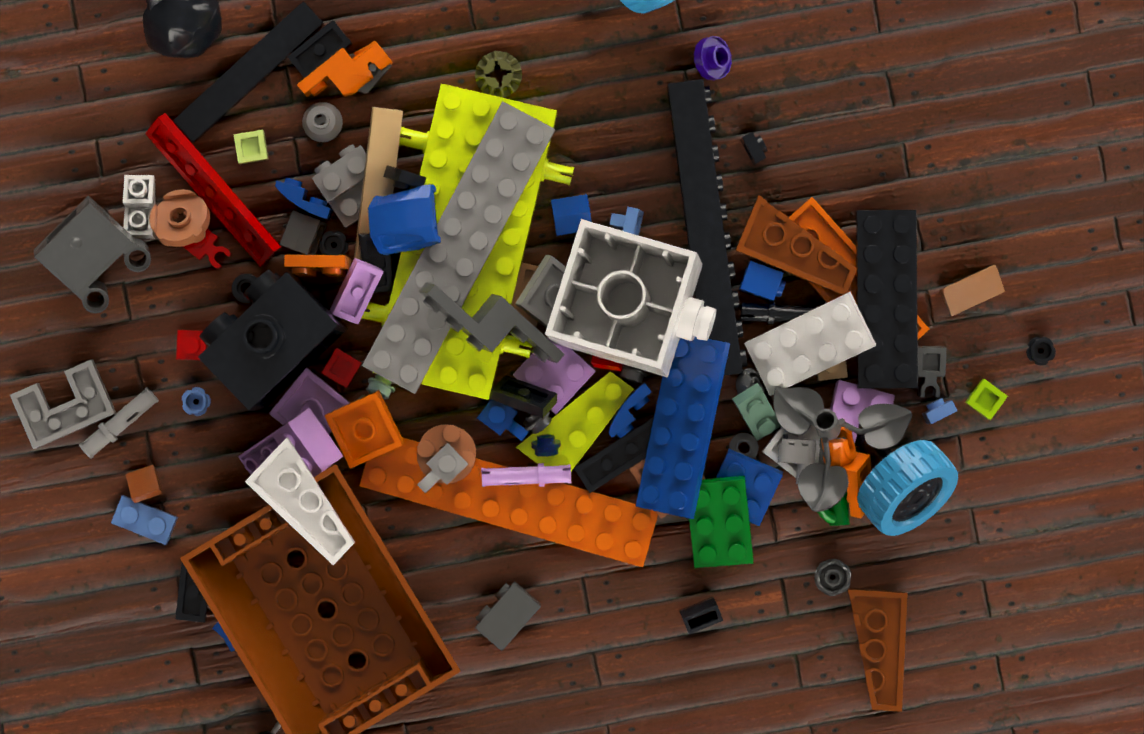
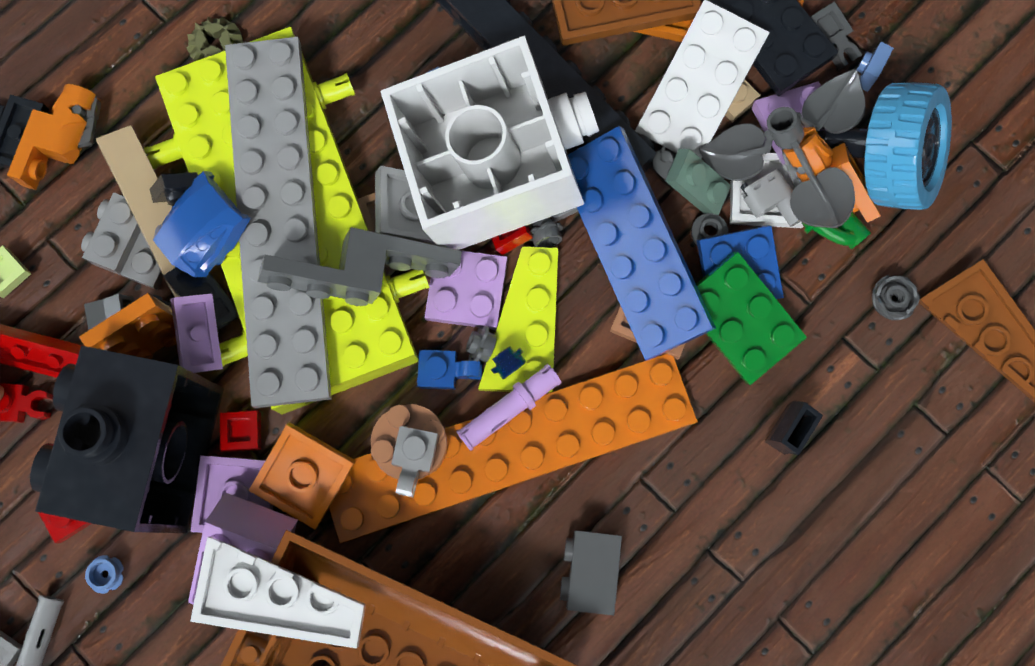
camera: 30 degrees left, 10 degrees down
blue slope [275,177,333,221] -> none
light grey cone [302,102,343,142] -> none
light aqua plate [366,374,395,399] -> none
black plate [491,375,557,418] -> none
blue piece [551,194,592,236] -> none
black plate [574,417,654,493] -> none
blue slope [608,383,651,438] -> none
blue brick [739,261,786,301] -> none
black pin [740,301,817,325] -> none
lime tile [965,379,1008,420] -> none

